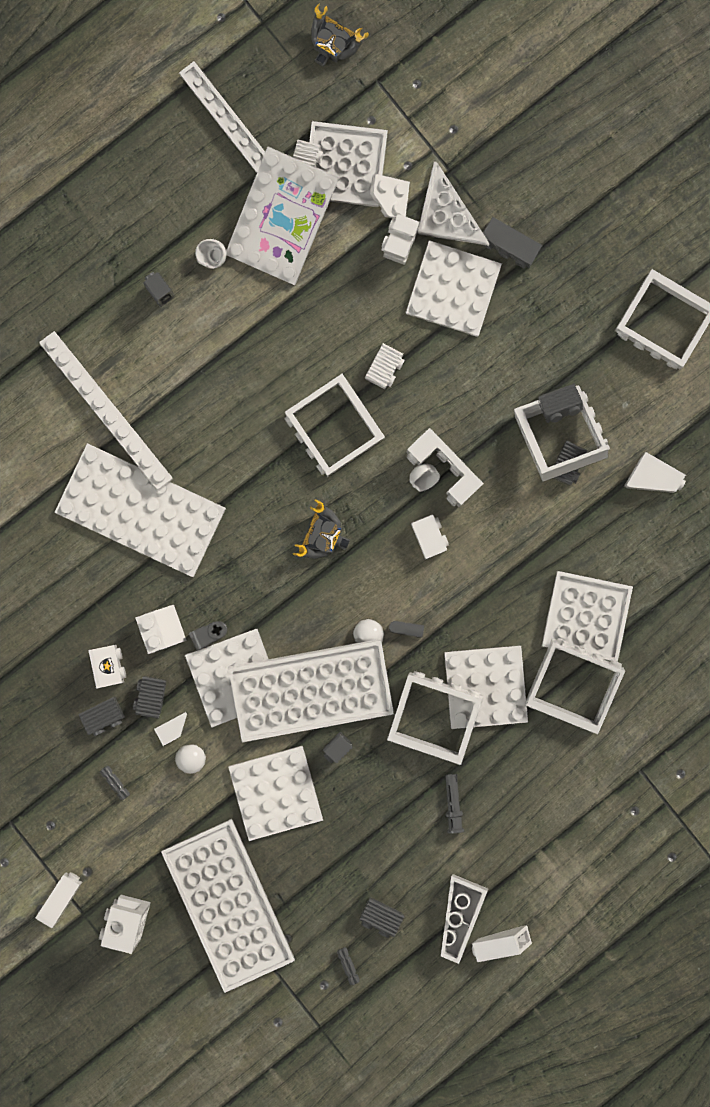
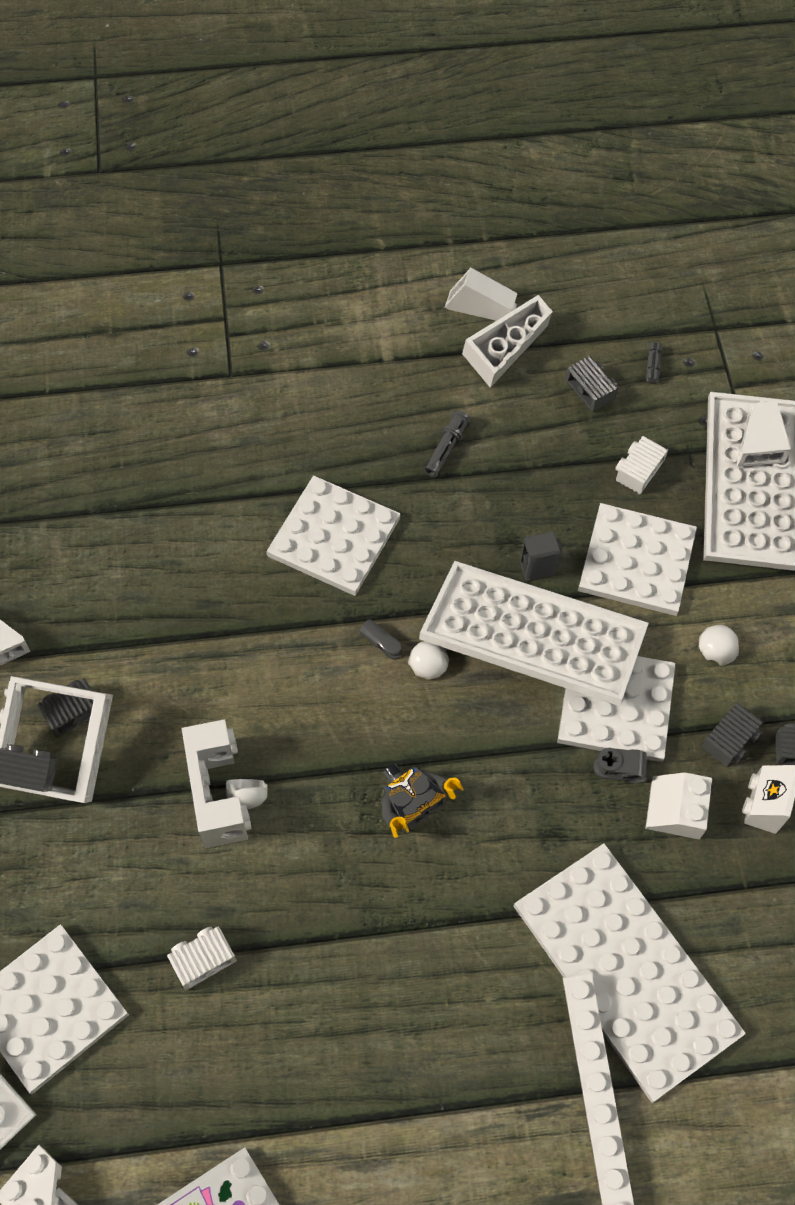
camera: 150 degrees left, 25 degrees down
white tile [154,712,187,746] -> none
white window [284,374,385,477] -> none
white brick [382,214,419,265] -> none
white window [387,671,483,765] -> none
white brick [411,515,449,559] -> none
white window [526,638,625,734] -> none
white plate [542,571,633,662] -> none
none -> white brick [615,436,668,494]
none -> white slope [736,401,791,467]

